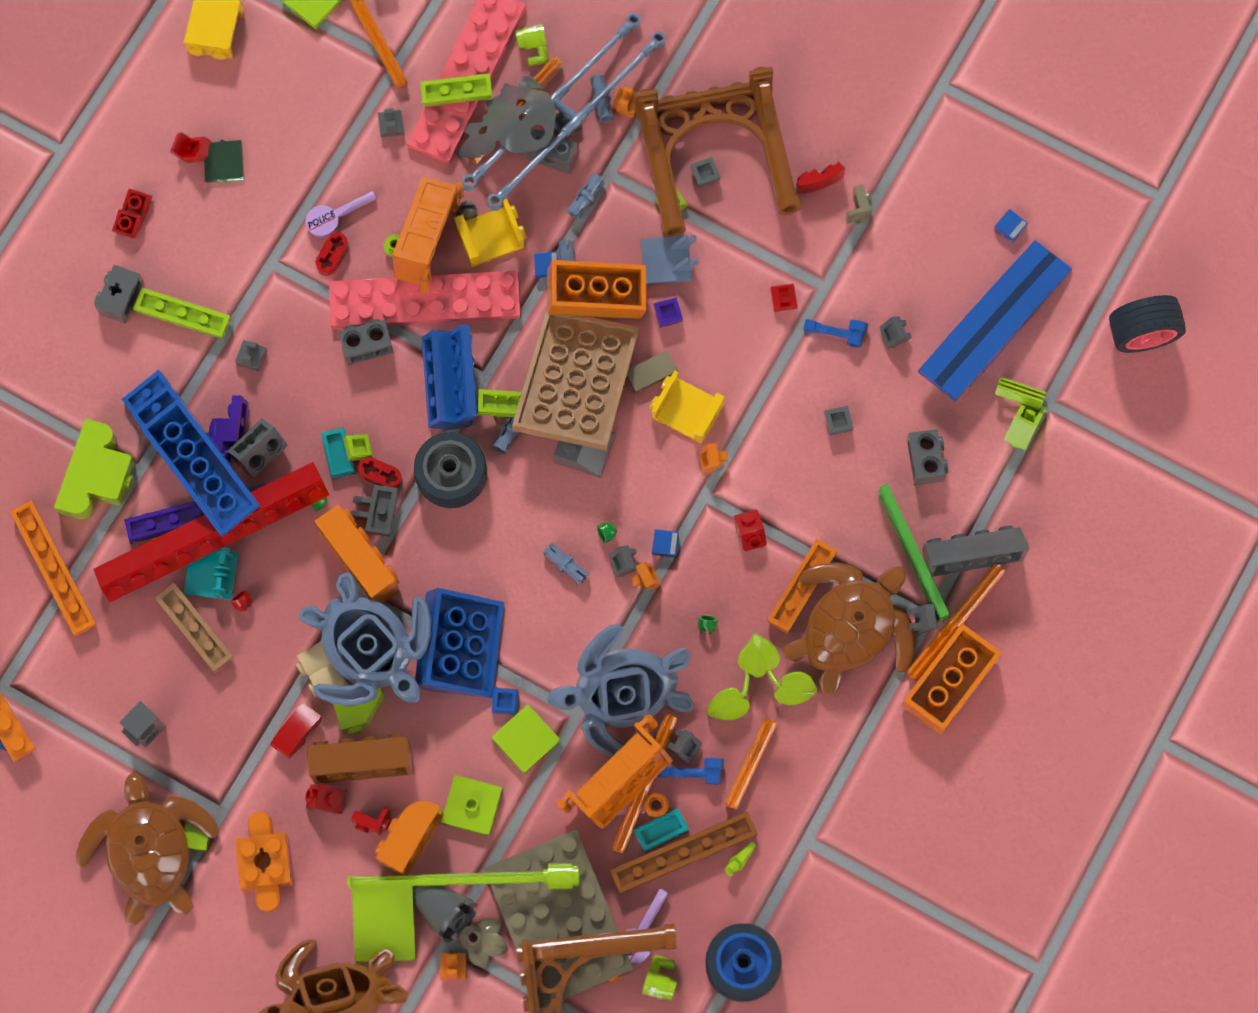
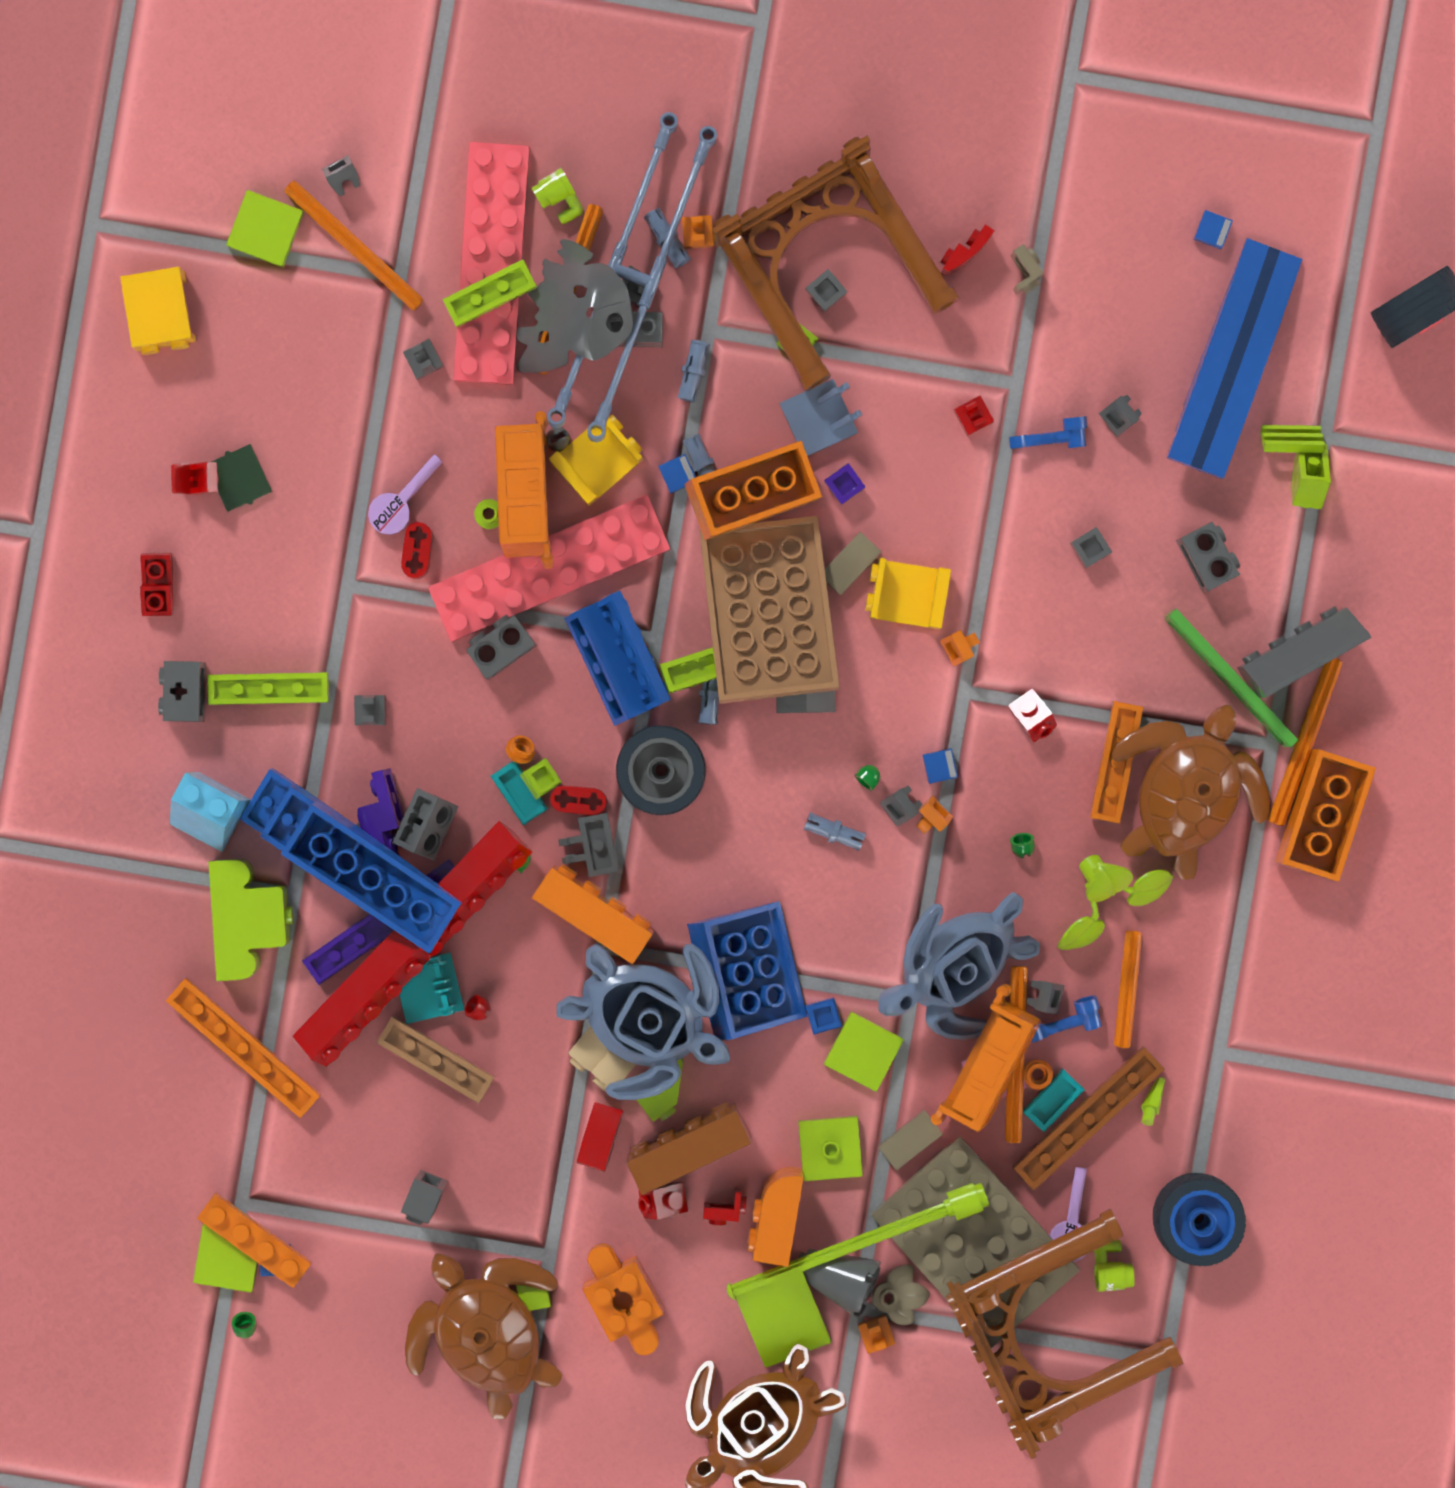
camera: 20 degrees left, 15 degrees up
dark grey tile [907,604,937,633] -> none
none -> medium azure slope [170,772,251,852]
none -> orange plate [505,735,535,764]
none -> dark tan tile [878,1110,943,1171]

